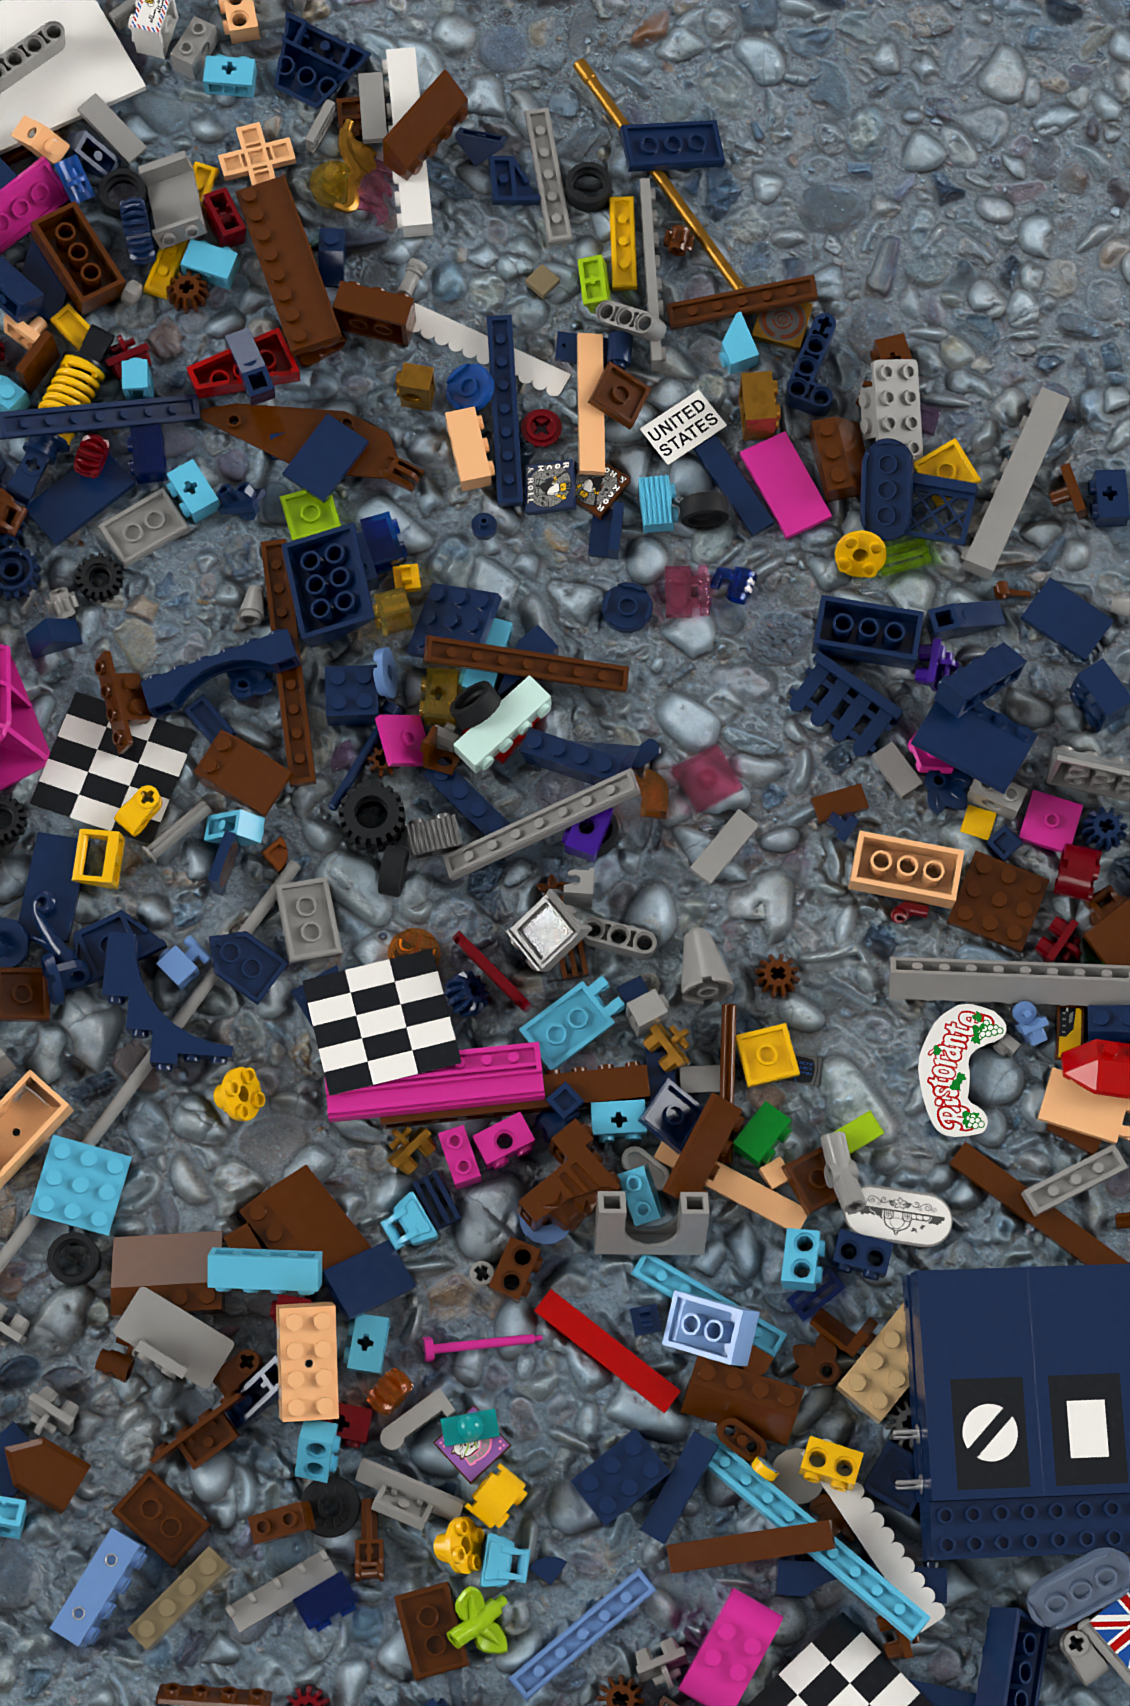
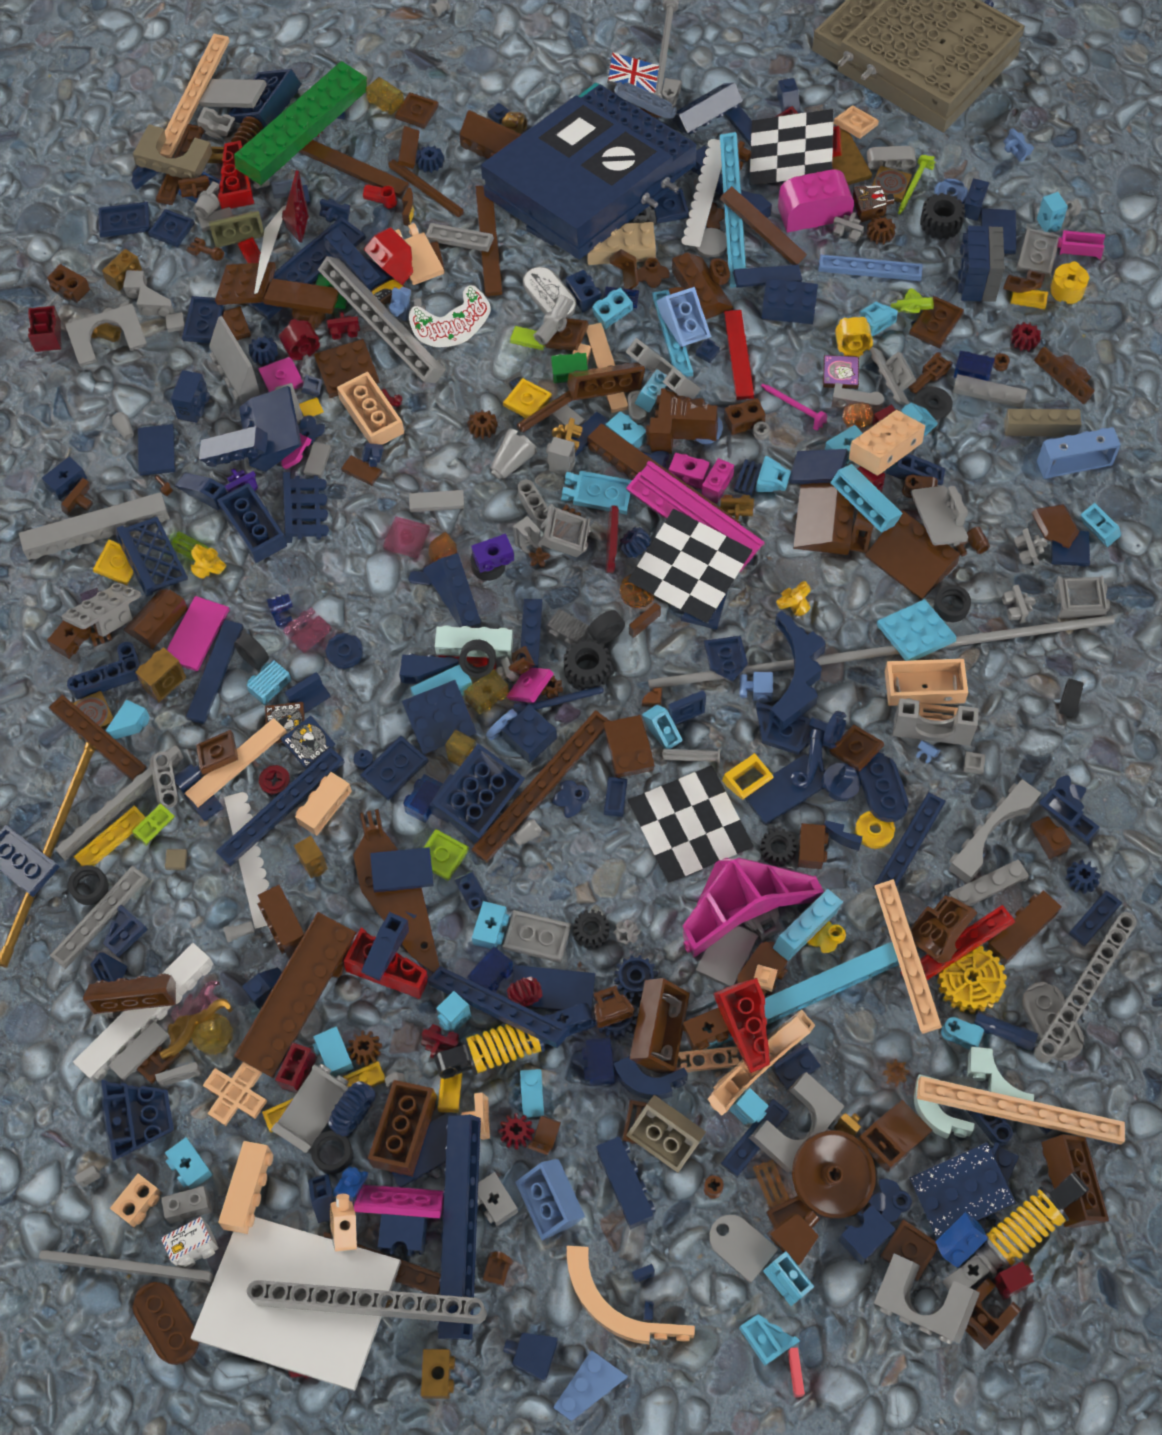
camera: 130 degrees left, 10 degrees down
reddish brown tile [15,330,60,394] -> none
dark blue slope [26,618,83,659] -> none
light grey tile [77,93,147,165] -> none
reddish brown bracket [95,651,151,754] -> none
reddish brown tile [111,1469,211,1568] -> none
yellow piece [114,785,163,837] -> none
dark blue arch [141,629,301,718] -> none
reddish brown bracket [149,1391,246,1470] -> none
reddish brown brick [247,1501,316,1545] -> none
light grey tile [275,877,342,964] -> none
yellow tile [393,563,421,594] -> none
reddish brown tile [423,635,629,693] -> none
yellow plate [433,1516,484,1574] -> none
teal tile [440,1408,500,1447] -> none
light grey tile [443,768,641,881] -> none
blue tile [445,363,494,412] -> none
dark blue tile [528,1557,568,1585] -> none
dark blue tile [546,1081,584,1121] -> none
dark blue tile [617,975,649,1006] -> none
dark blue tile [638,1078,704,1154] -> none
white sticker [640,390,727,465] -> none
reddish brown gear [663,225,694,256] -> none
yellow tile [751,1456,779,1482] -> none
yellow brick [798,1436,864,1492] -> none
dark blue tile [860,438,914,542] -> none
none -> light nougat brick [218,1141,273,1234]
none -> dark blue tile [360,736,429,801]
none -> reddish brown tile [629,603,661,638]
none -> reddish brown bush [992,353,1010,371]

